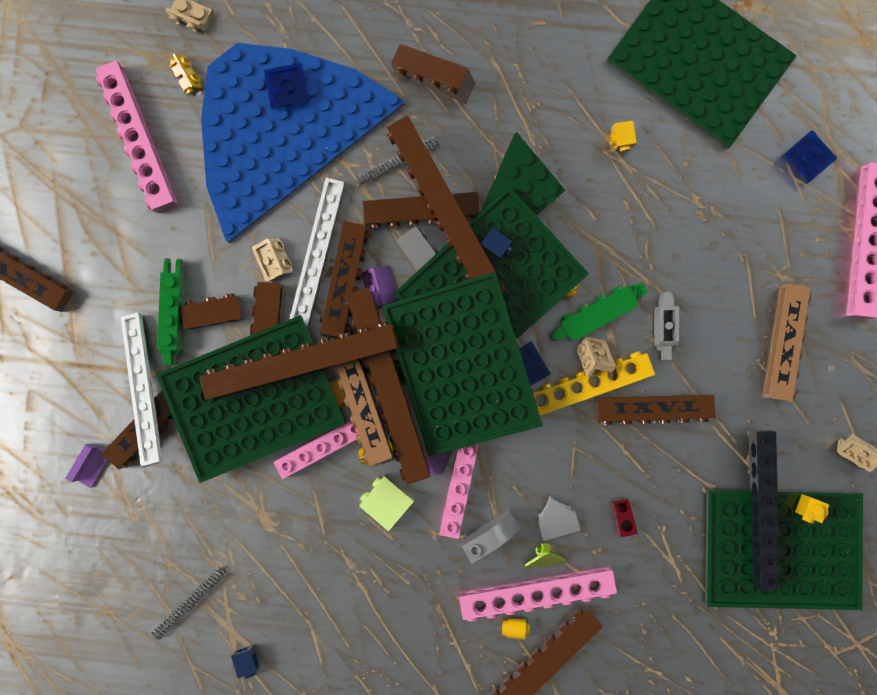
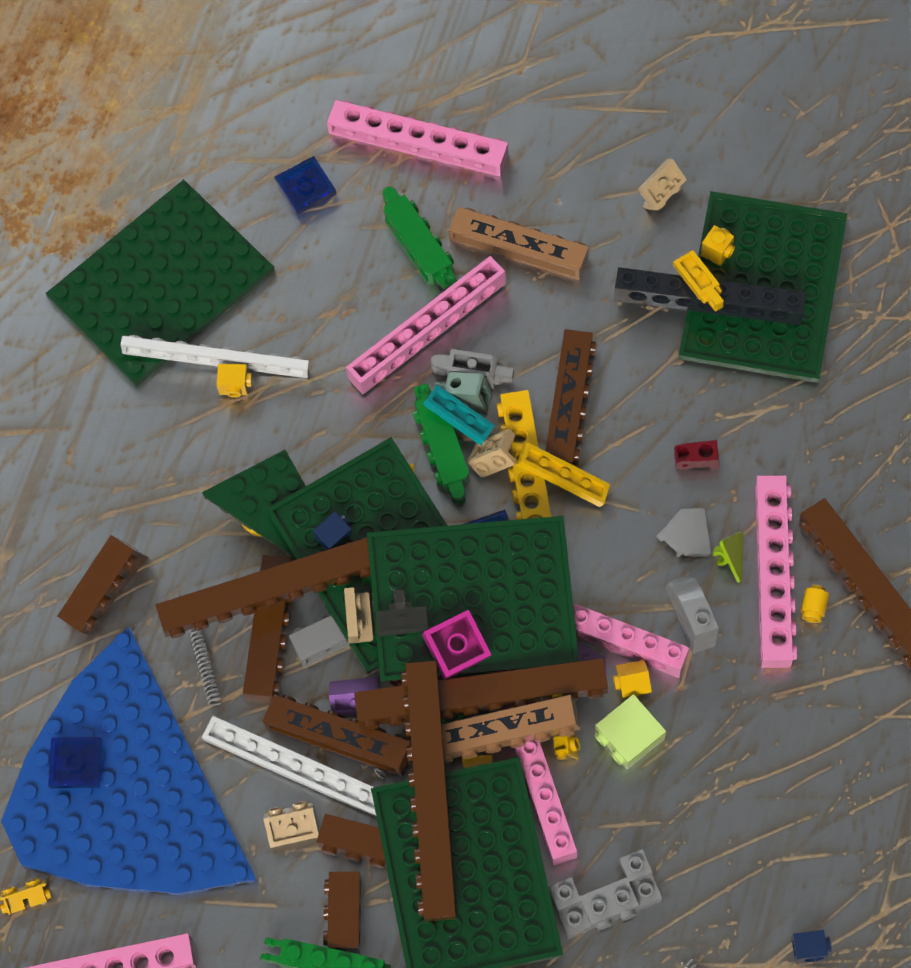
camera: 75 degrees left, 20 degrees down
none -> white plate [121,335,309,378]
none -> tan bracket [344,588,373,644]
none -> bright pink brick [346,256,506,395]
none -> clear smoke hinge [375,589,428,637]
none -> green hinge [382,186,457,291]
none -> dark pink brick [422,610,491,680]
none -> teal plate [423,385,495,446]
none -> sand green torso [434,372,493,415]
none -> yellow plate [517,442,610,507]
none -> light grey bracket [548,849,662,939]
none -> yellow brick [612,659,652,698]
none -> yellow hinge [673,250,724,312]

